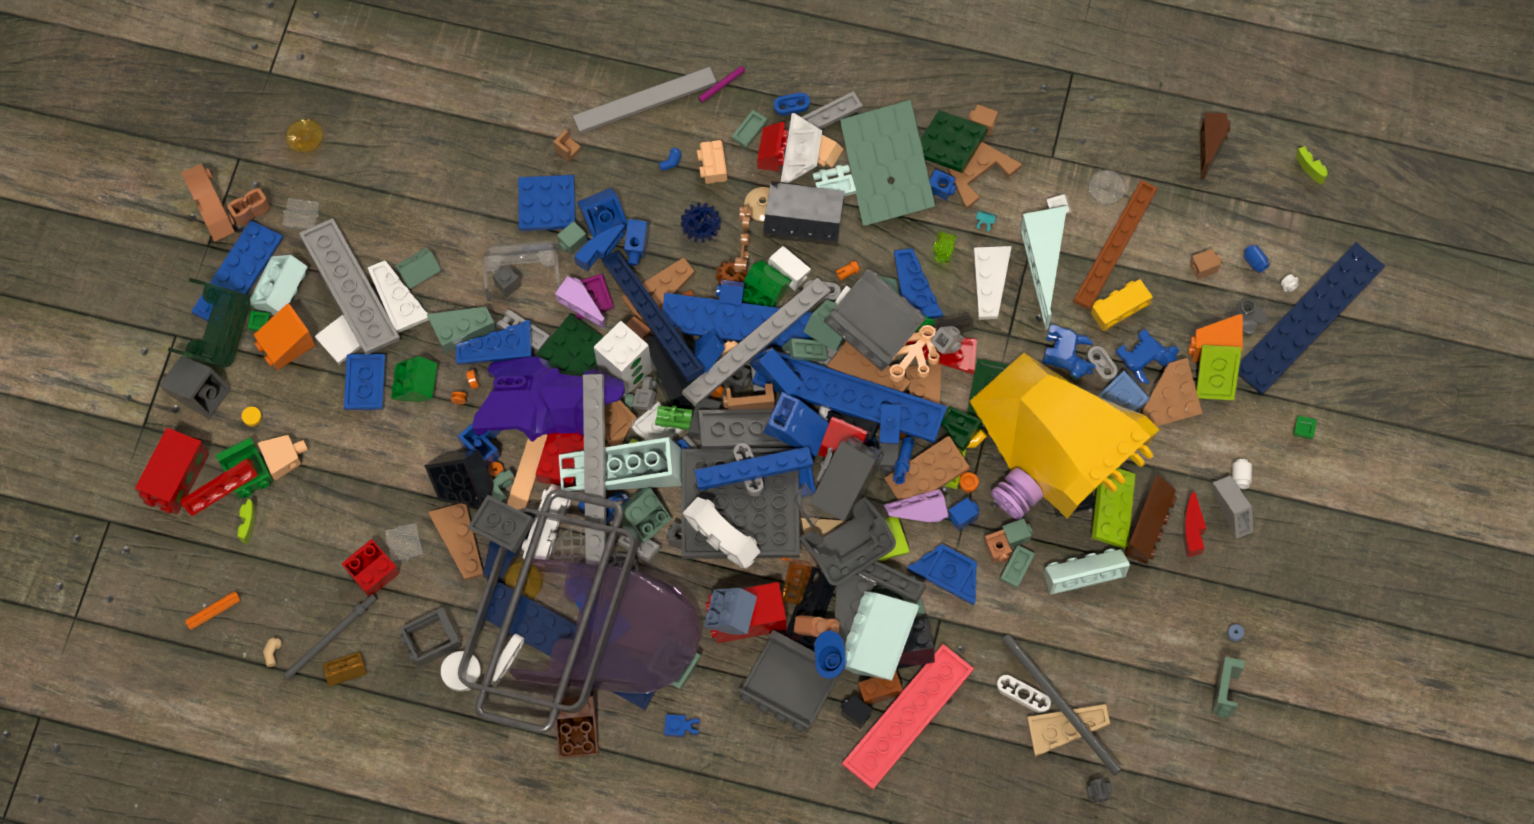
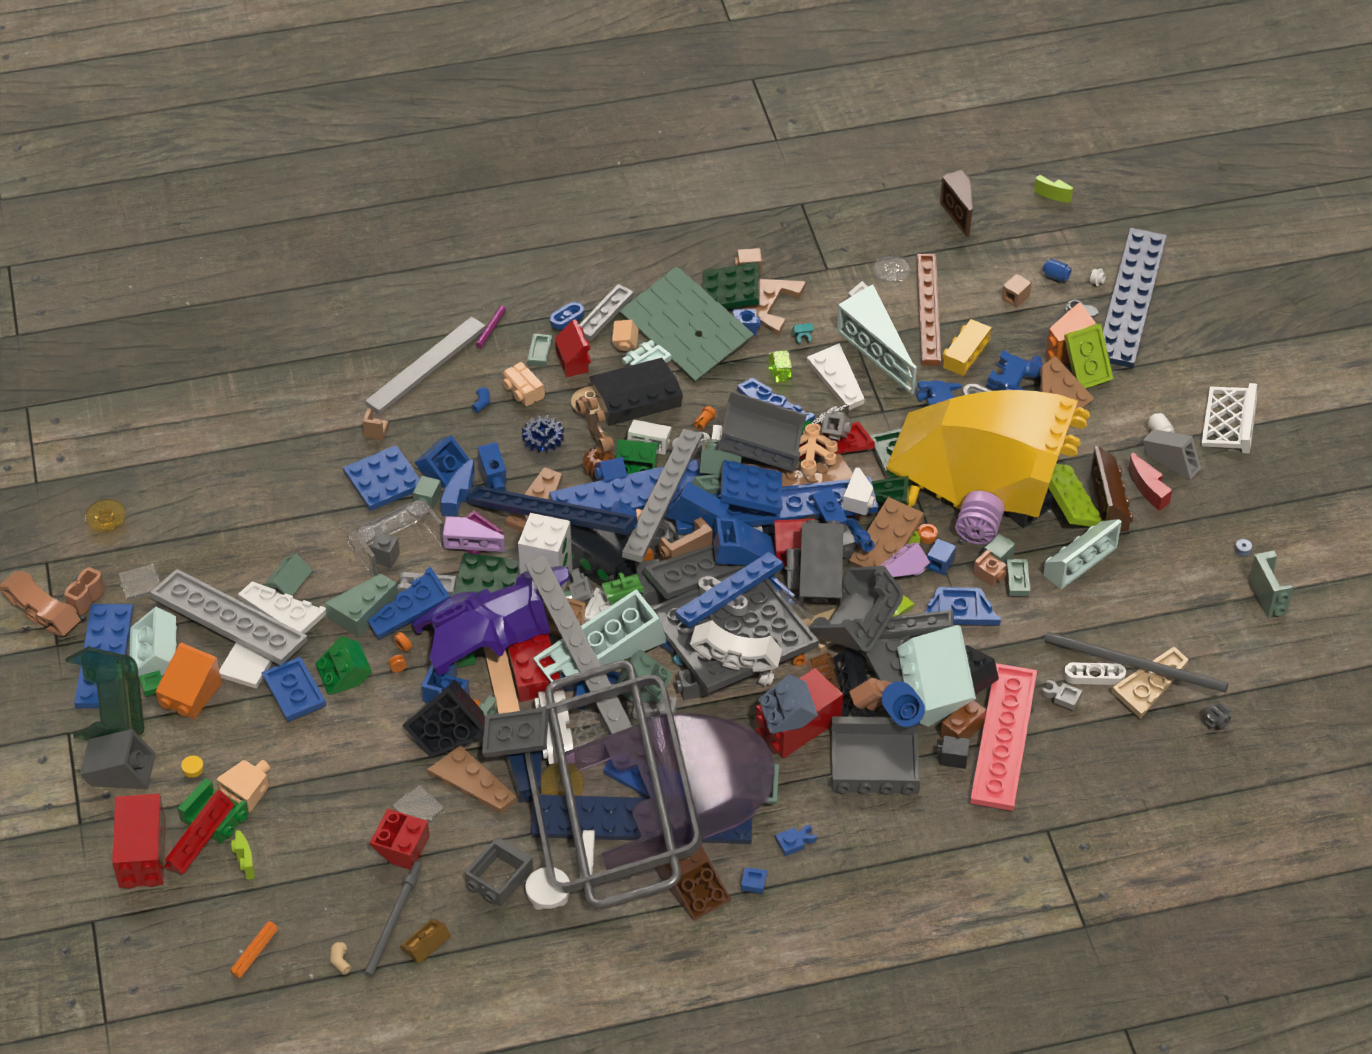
camera: 30 degrees left, 20 degrees down
white wing [781,113,822,184] -> none
green plate [1293,416,1317,440] -> none
none -> blue plate [720,460,782,515]
none -> blue plate [741,867,767,894]
none -> white slope [843,468,875,515]
none -> light grey plate [1042,680,1083,711]
none -> white fence [1202,383,1257,453]

